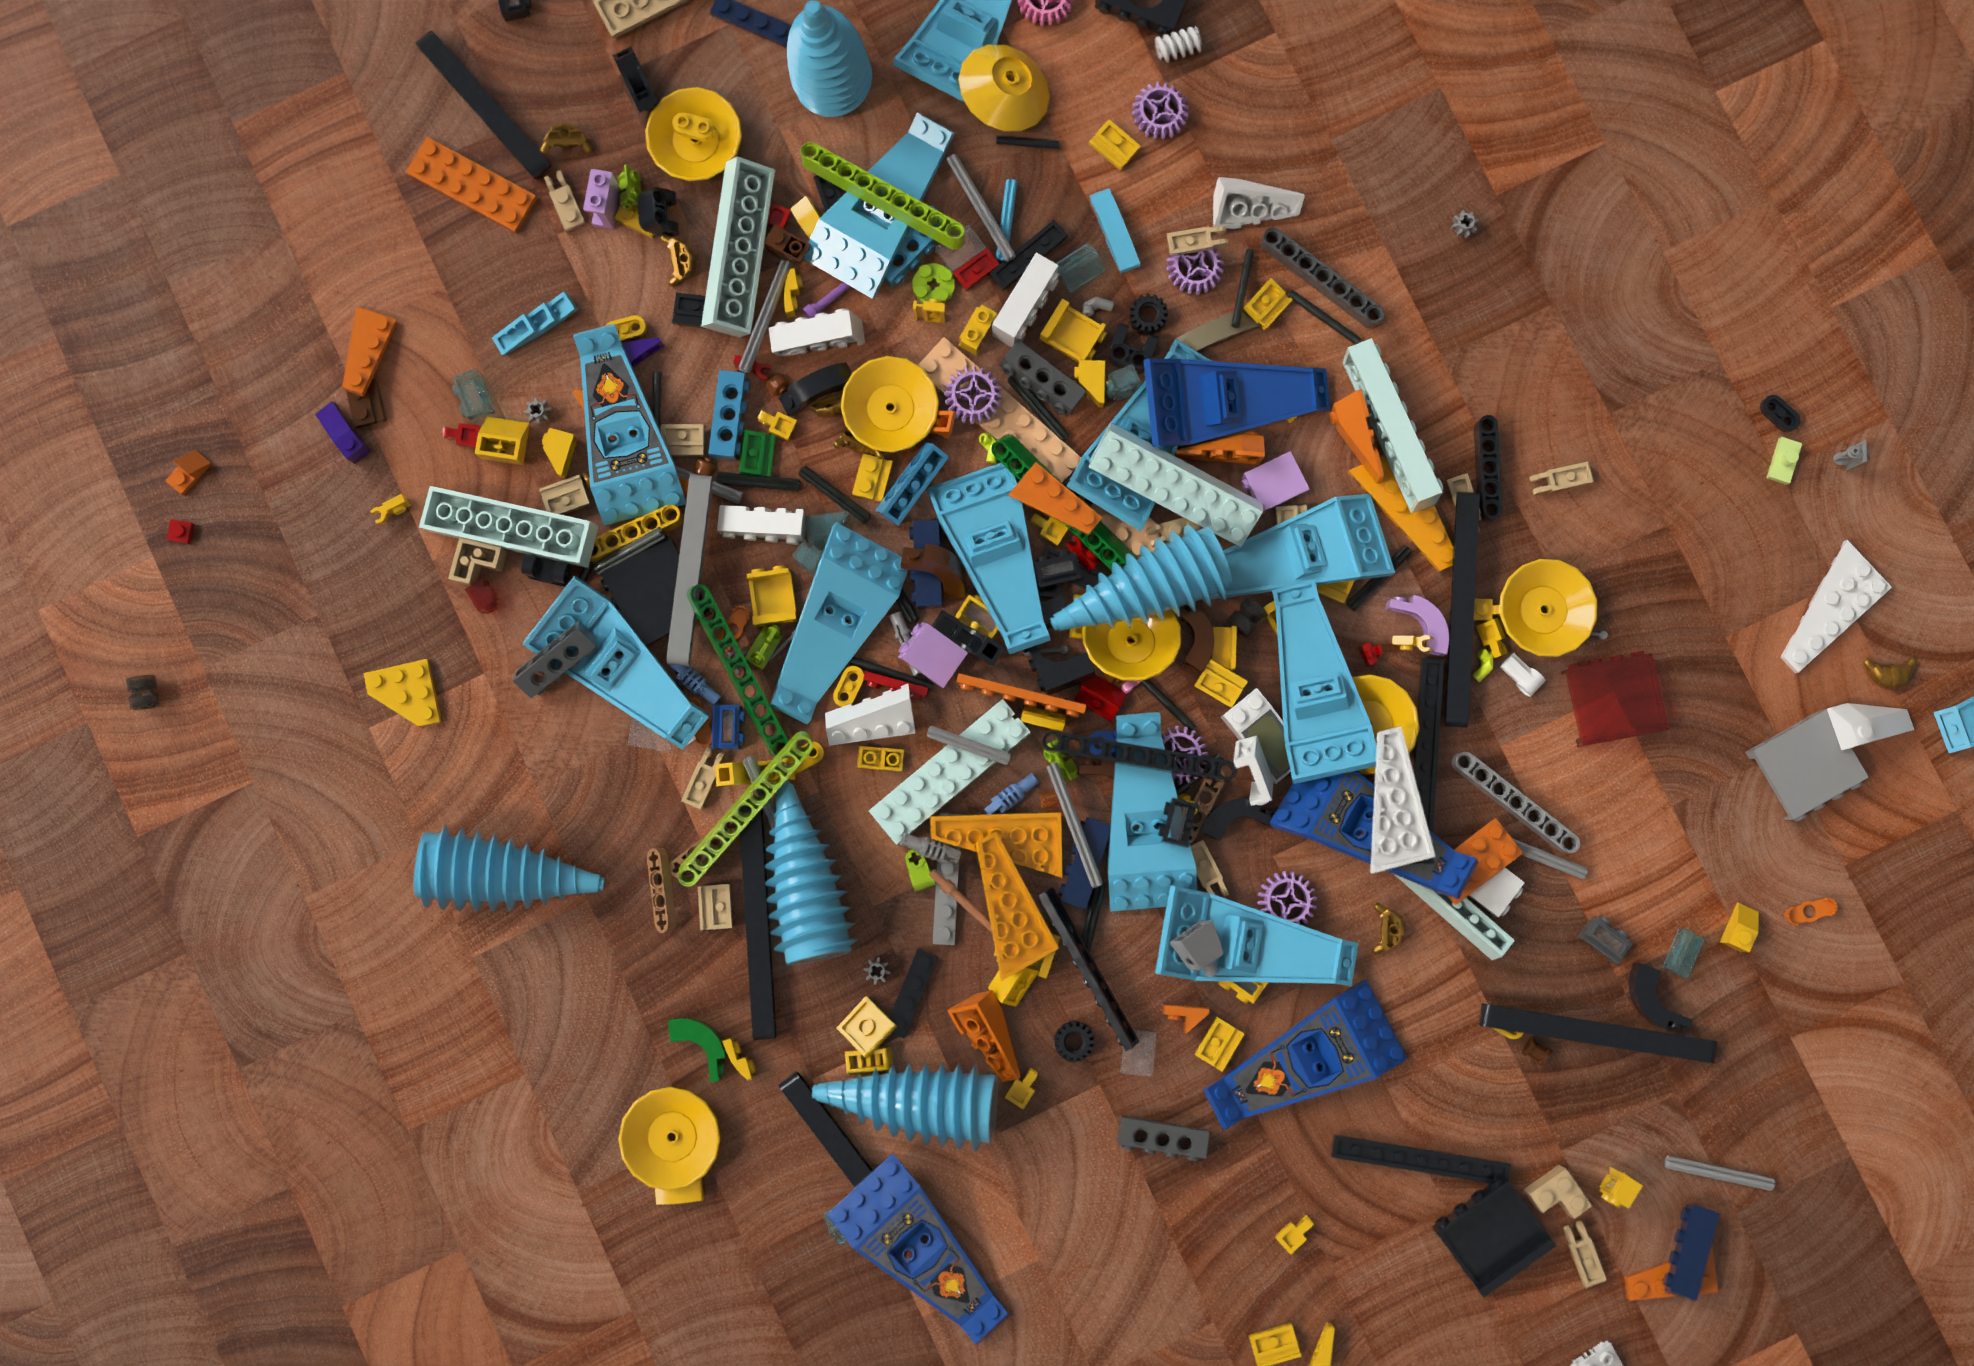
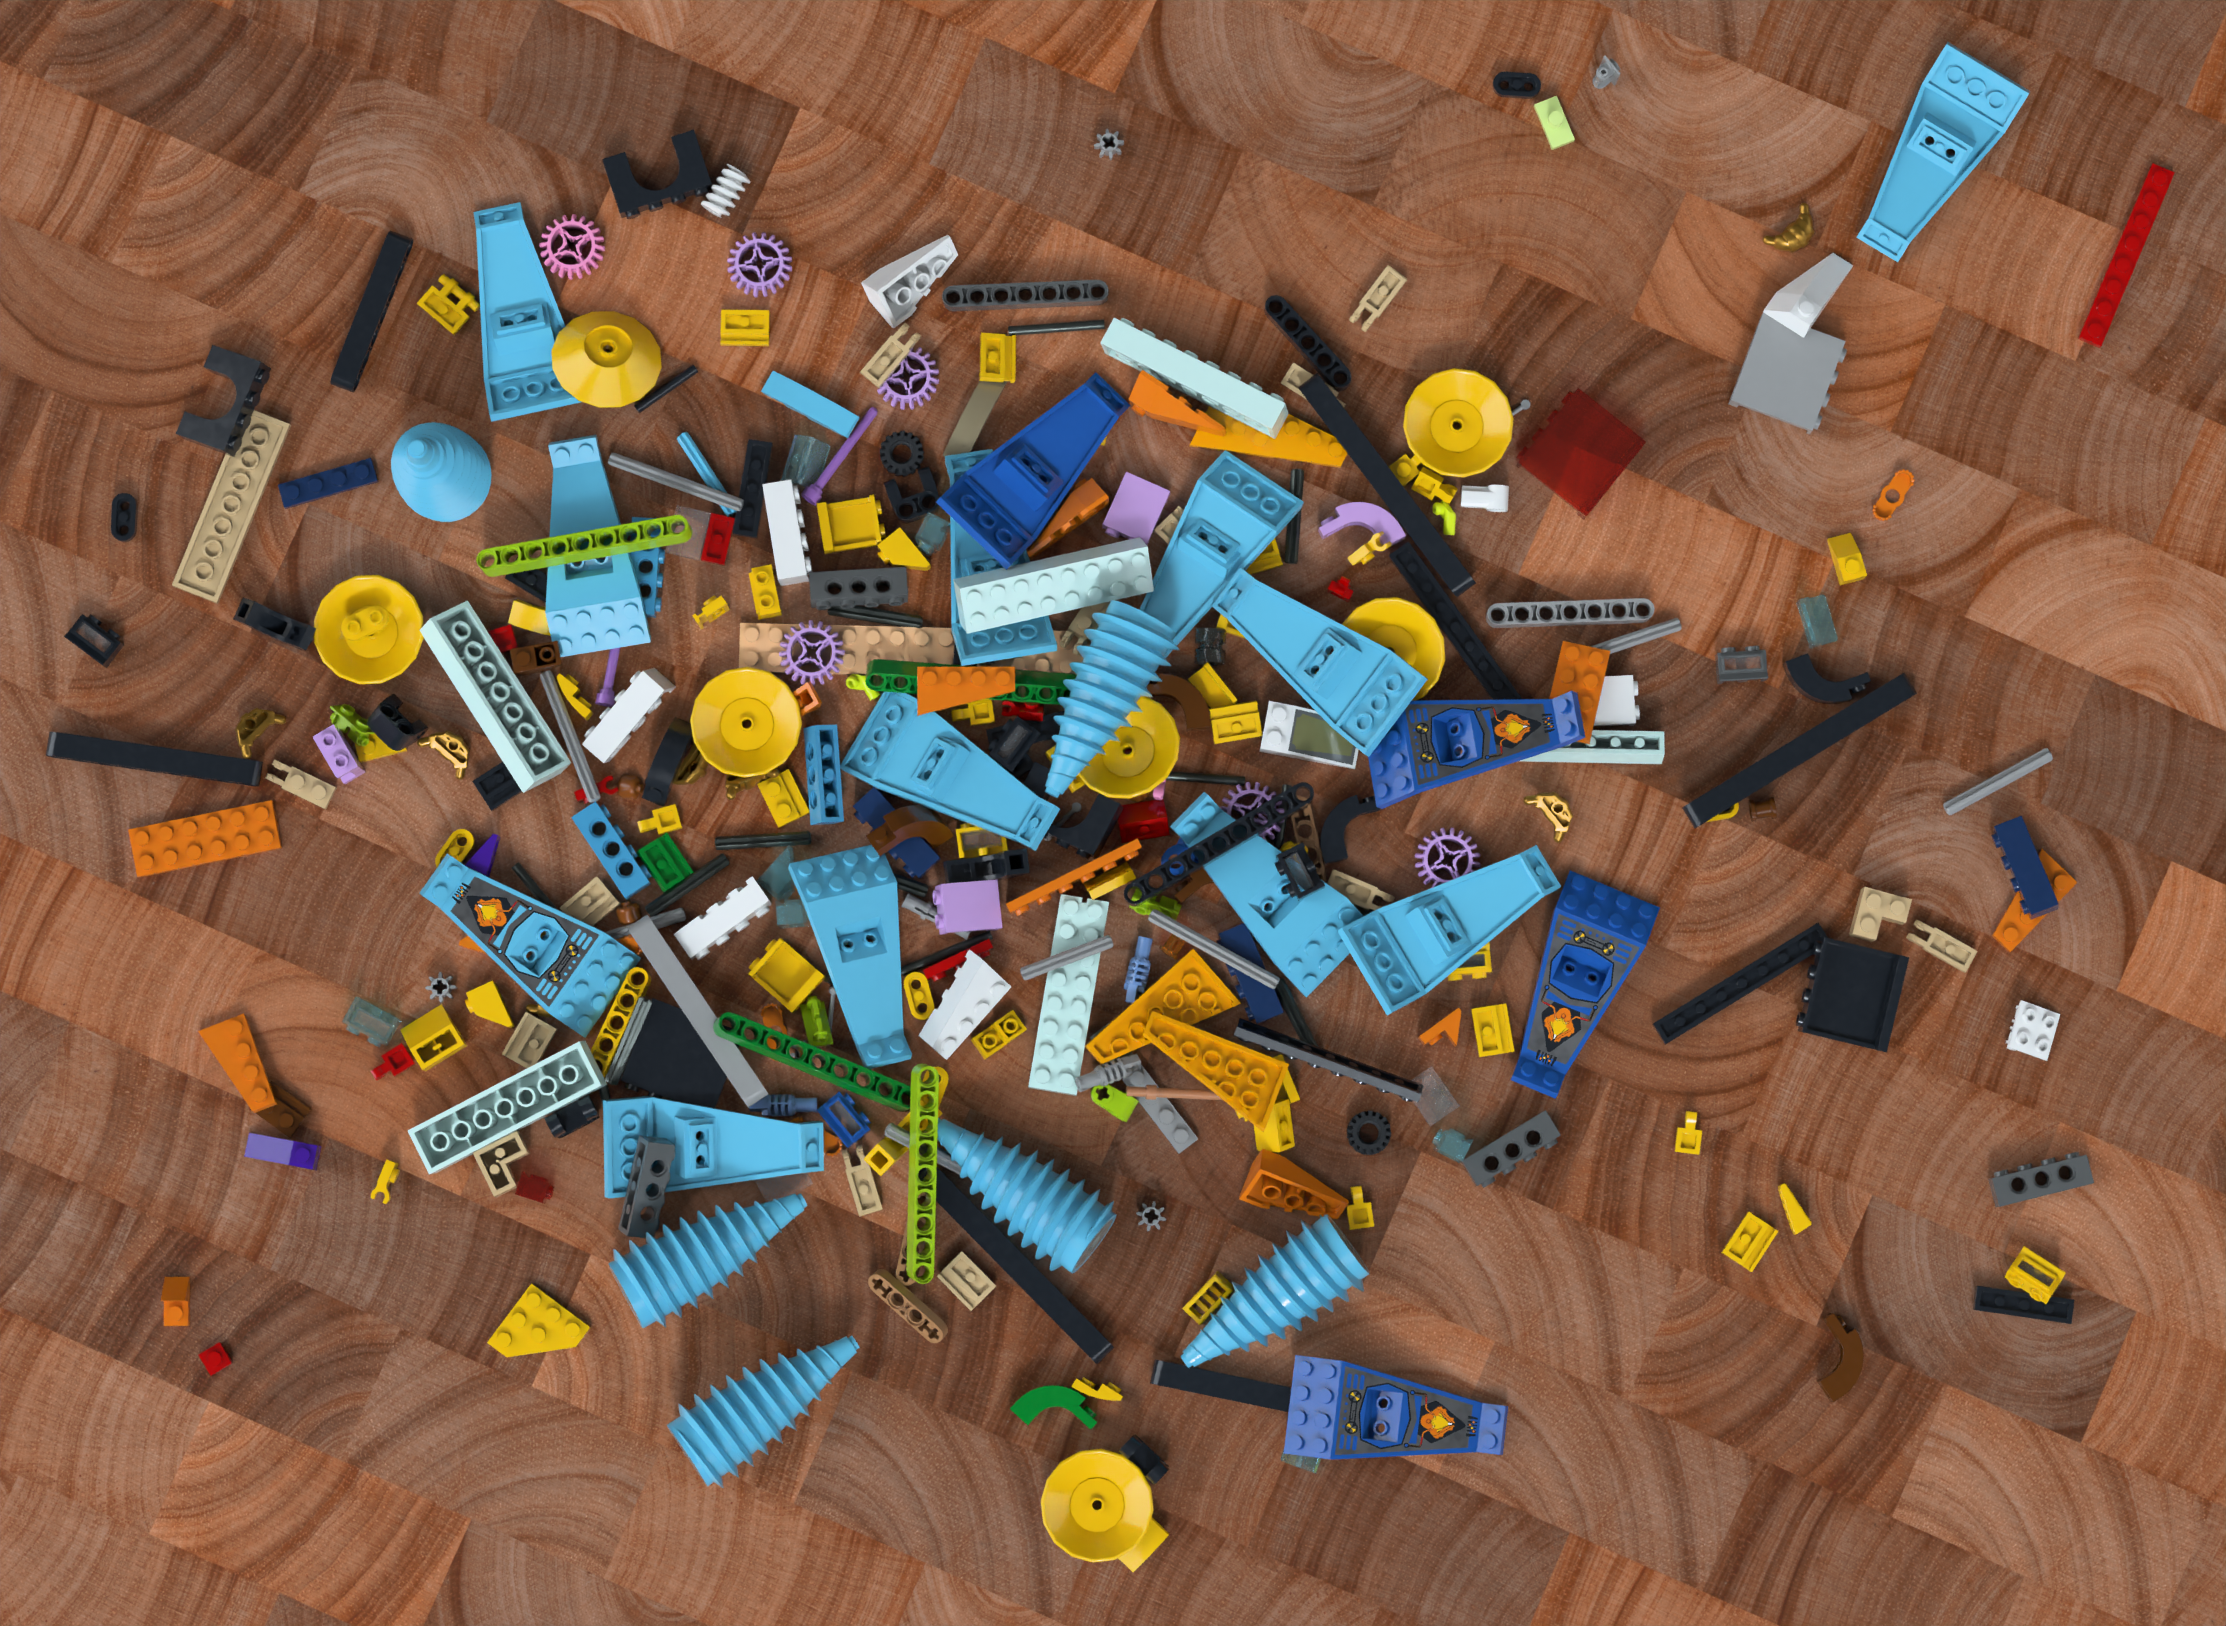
camera: 45 degrees left, 0 degrees up
clear smoke wheel [126,675,160,710] -> none
medium azure slope [492,291,578,356] -> none
yellow plate [837,996,897,1059] -> none
black plate [889,948,938,1038] -> none
lime plate [912,263,955,304] -> none
light grey arm [1082,297,1114,317] -> none
light grey torso [1170,920,1223,977] -> none
pearl dark grey bar [1231,249,1254,328] -> none
white panel [1233,736,1274,806] -> none
white wing [1370,727,1435,873] -> none
yellow window [1599,1167,1643,1209] -> none
white wing [1780,540,1892,673] -> none
none -> medium azure cone [608,1193,807,1328]
none -> medium lavender piece [801,407,878,506]
none -> black piece [1119,1434,1169,1485]
none -> clear light blue window [1432,1128,1473,1163]

